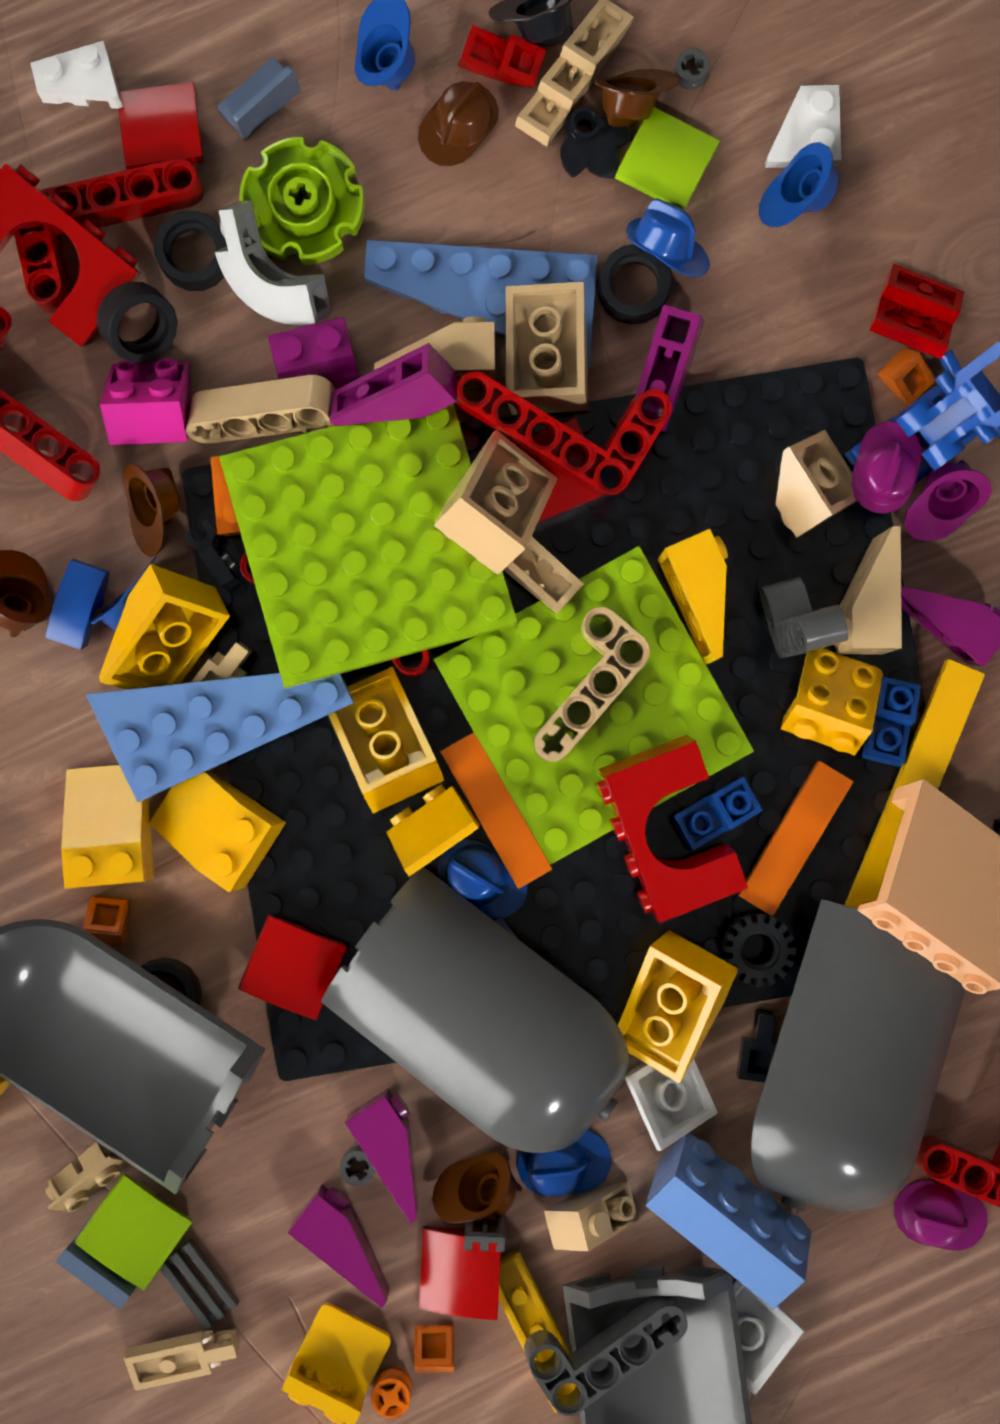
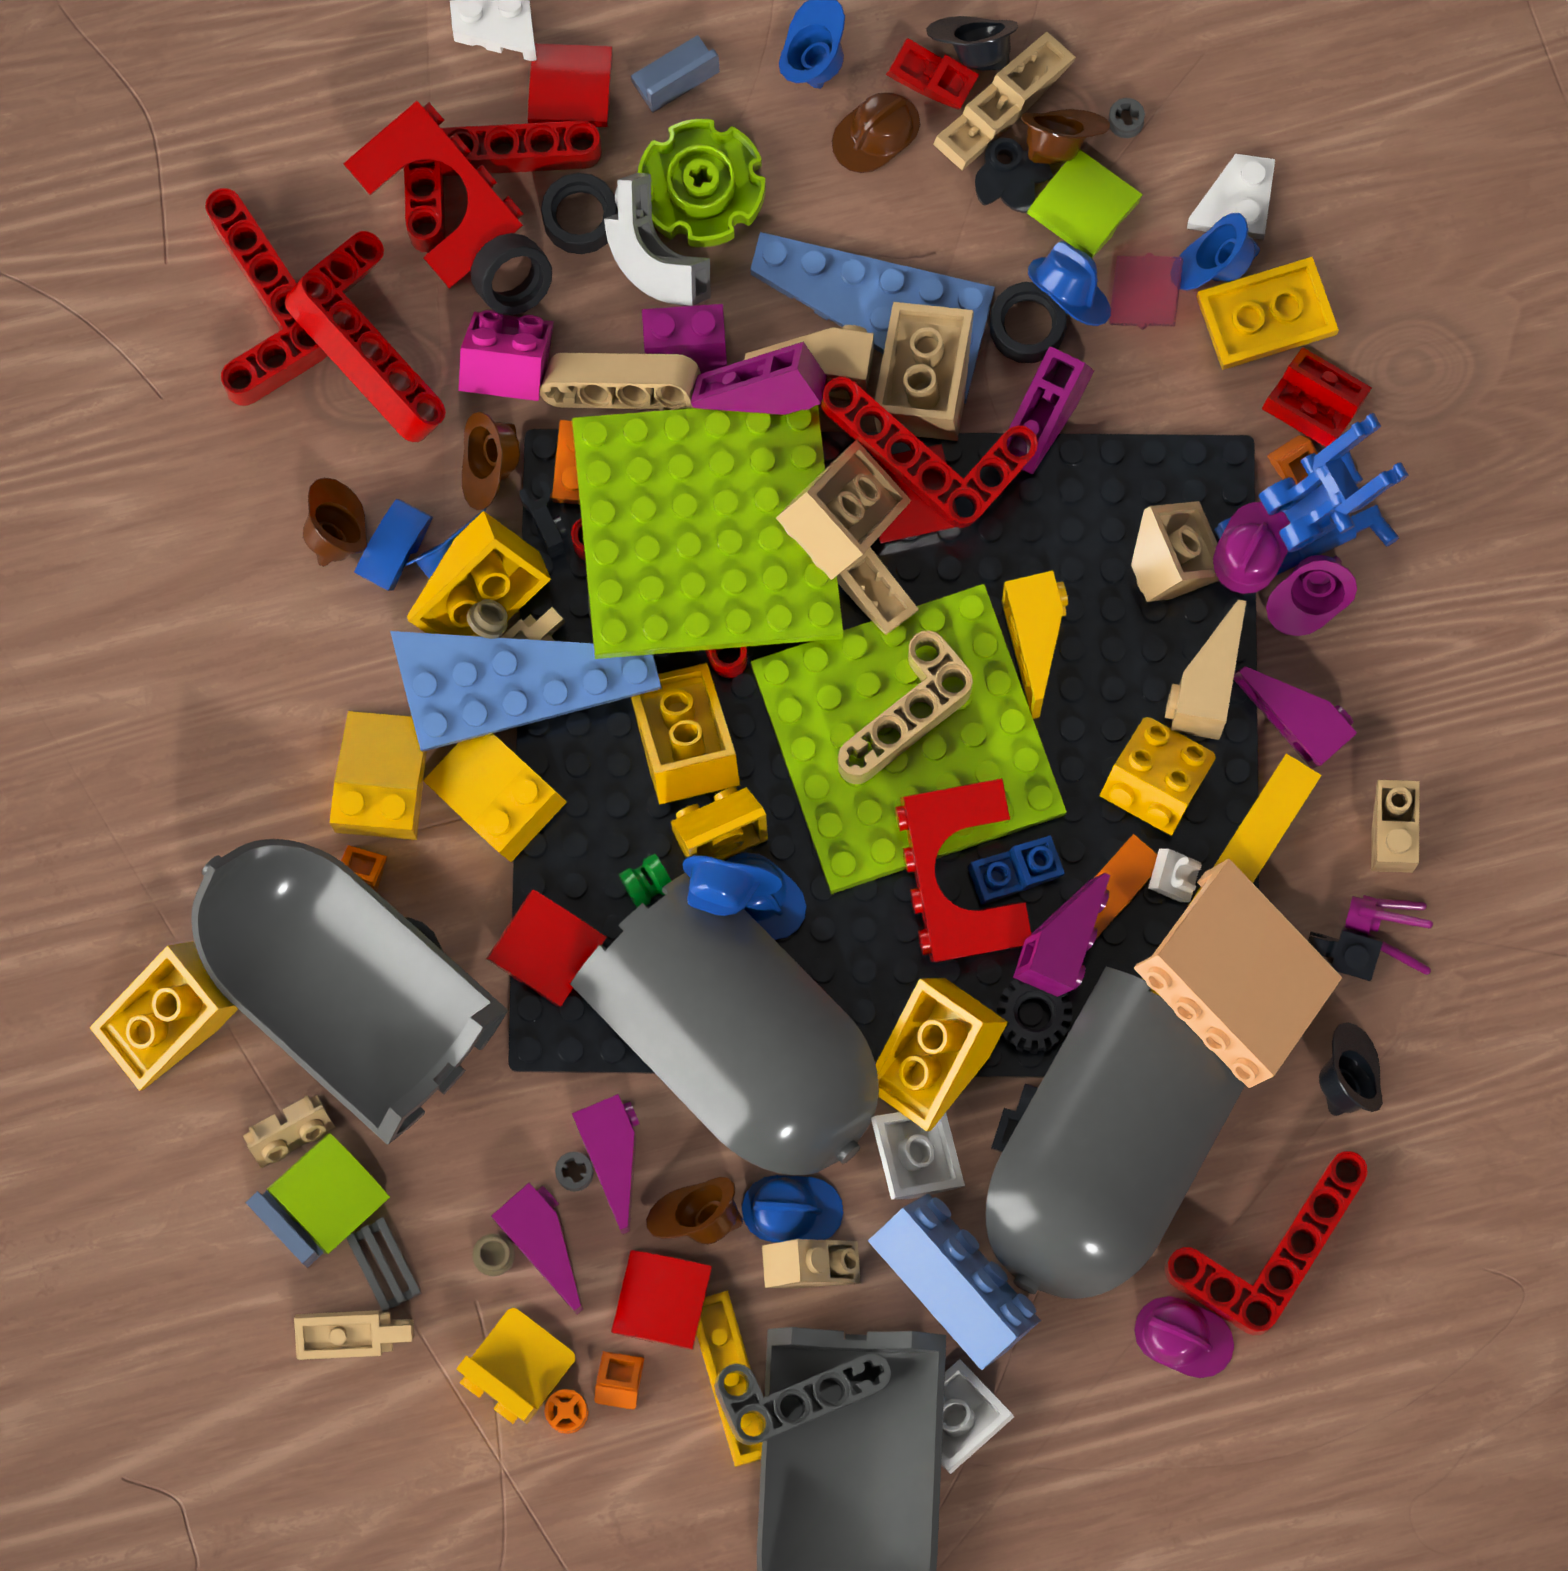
camera: 15 degrees right, 10 degrees down
orange tile [440,732,552,889] -> none
dark grey tile [464,1214,505,1252] -> none
dark grey beam [760,576,848,659] -> none
blue slope [862,676,921,767] -> none
none -> dark tan plate [467,599,508,639]
none -> dark tan plate [472,1234,515,1276]
none -> green wheel [619,853,671,907]
none -> blue piece [682,855,782,916]
none -> magenta slope [1013,873,1110,997]
none -> clear pink piece [1109,253,1183,330]
none -> white tile [1148,849,1202,902]
none -> yellow plate [1196,257,1339,370]

